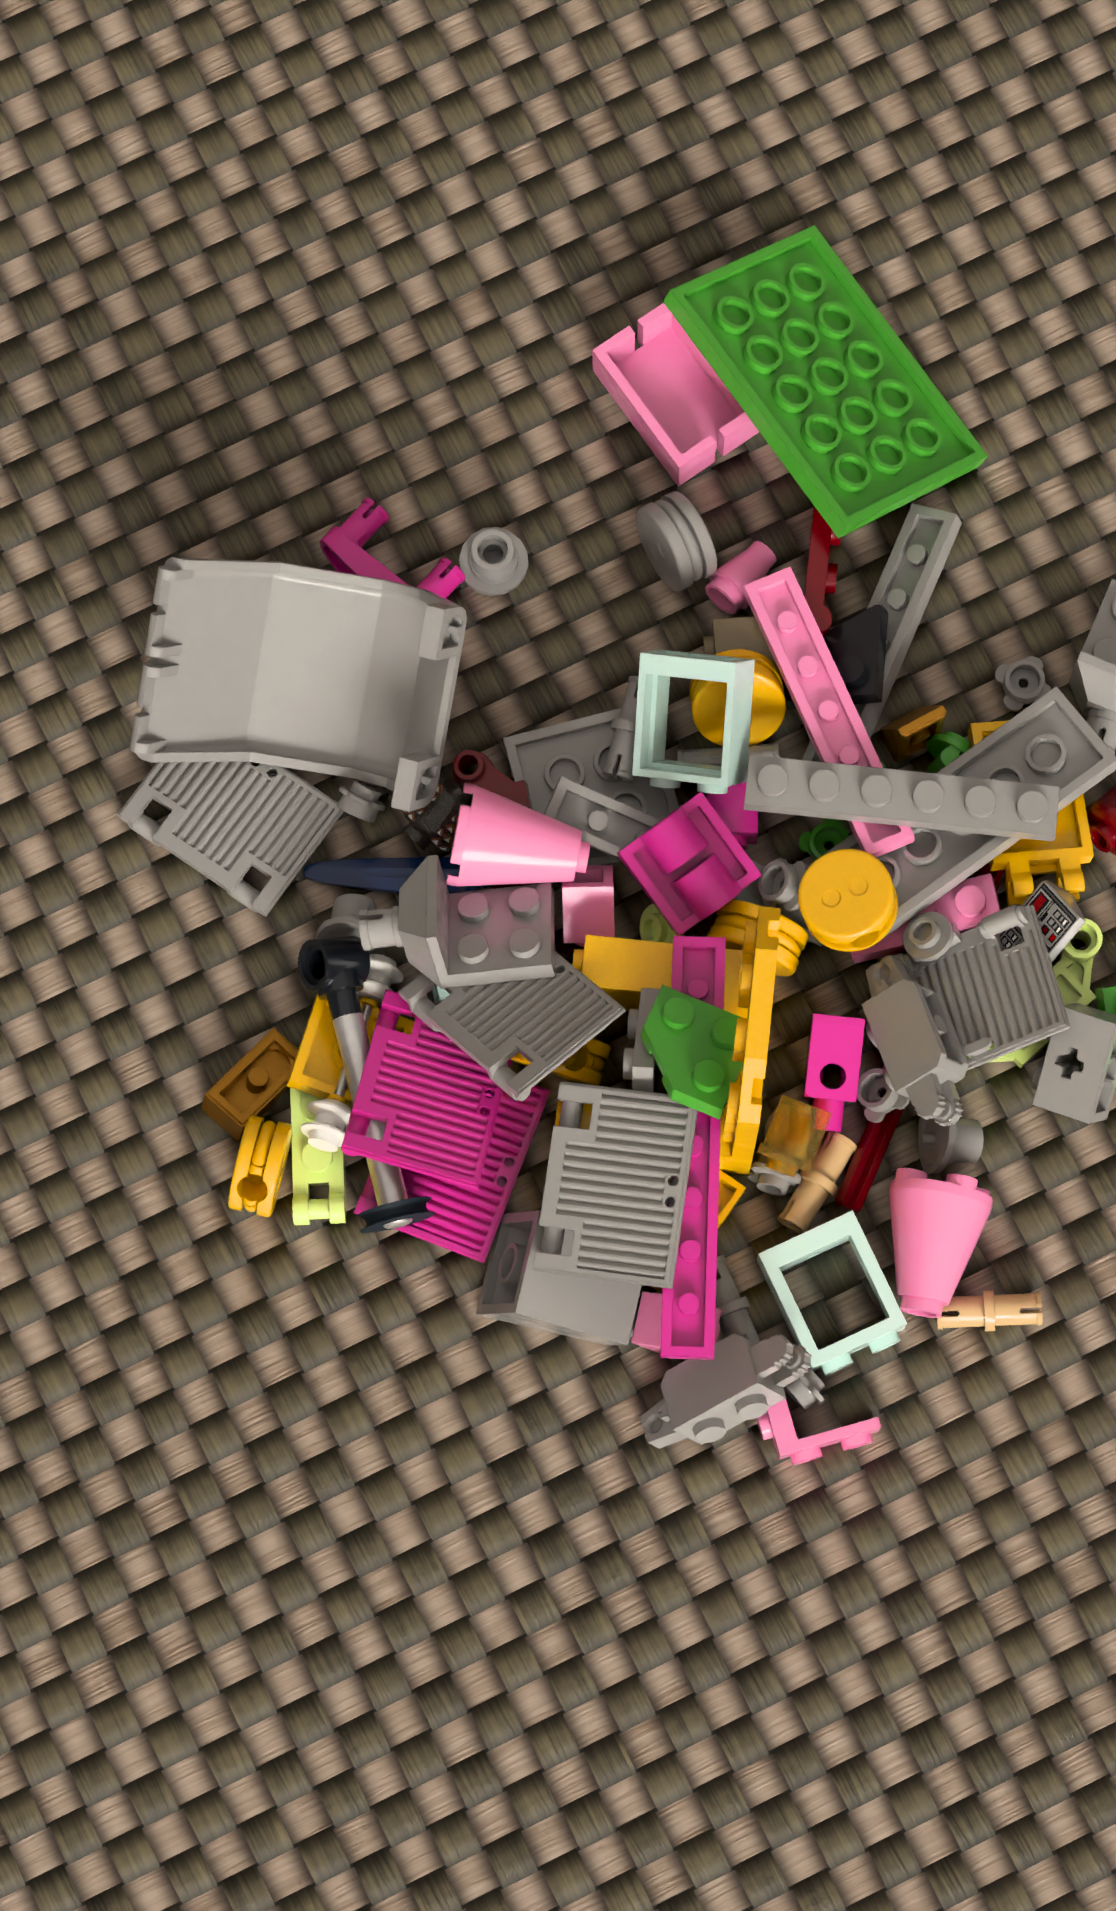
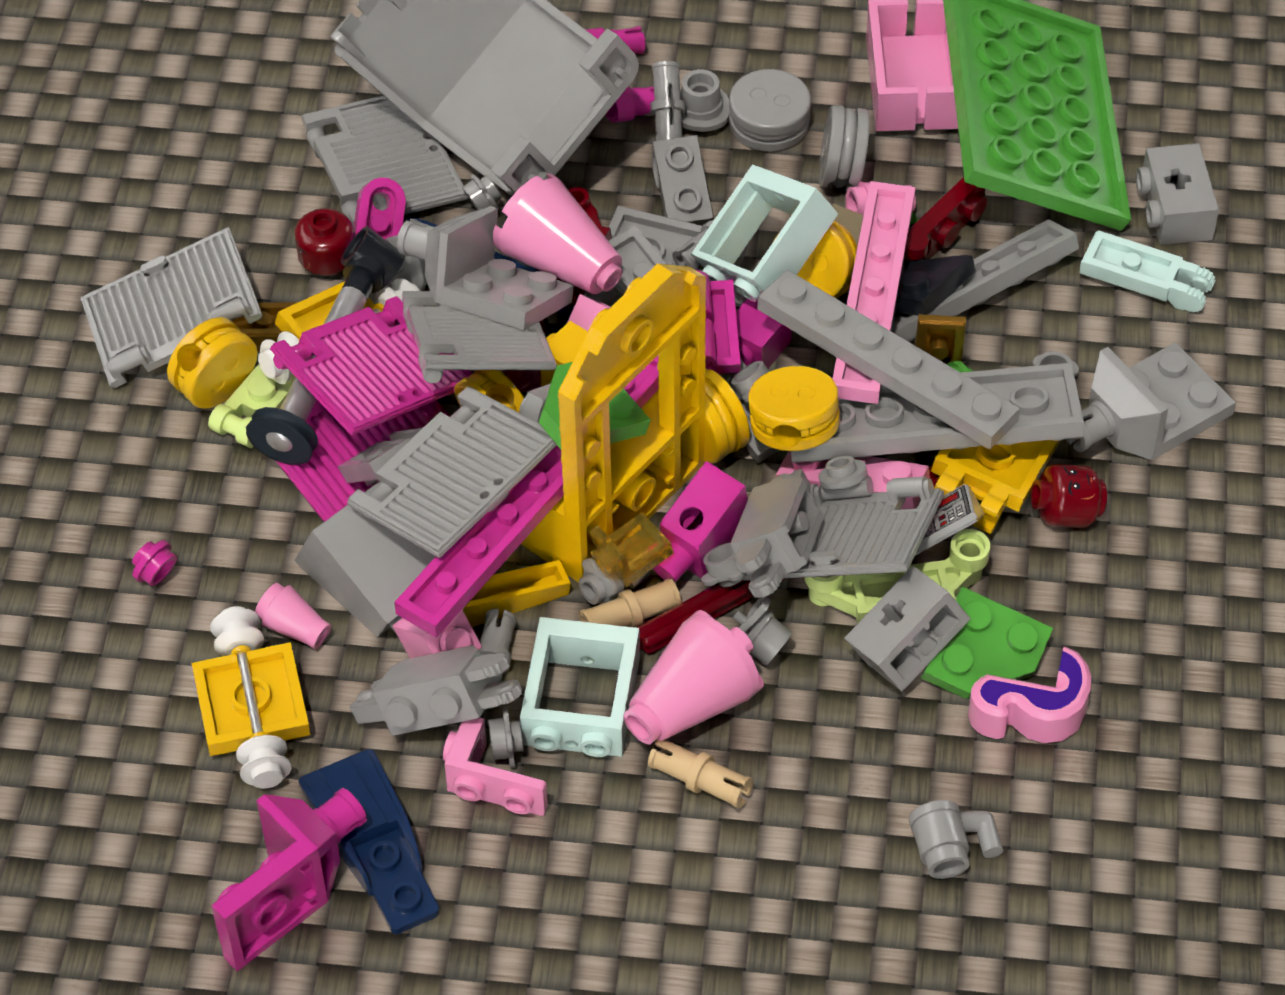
camera: 30 degrees right, 25 degrees down
none -> light grey window [80,227,263,388]
none -> dark pink plate [132,540,177,586]
none -> yellow plate [192,606,311,789]
none -> dark pink plate [211,788,367,972]
none -> bright pink cone [255,583,332,650]
none -> dark red head [294,208,354,276]
none -> dark blue piece [298,749,439,934]
none -> light grey plate [338,428,422,486]
none -> dark pink plate [353,178,406,239]
none -> light grey pin [650,61,686,141]
none -> light grey plate [652,135,713,226]
none -> light grey head [729,69,811,152]
none -> light aqua hinge [1079,231,1216,313]
none -> light grey brick [1136,143,1219,245]

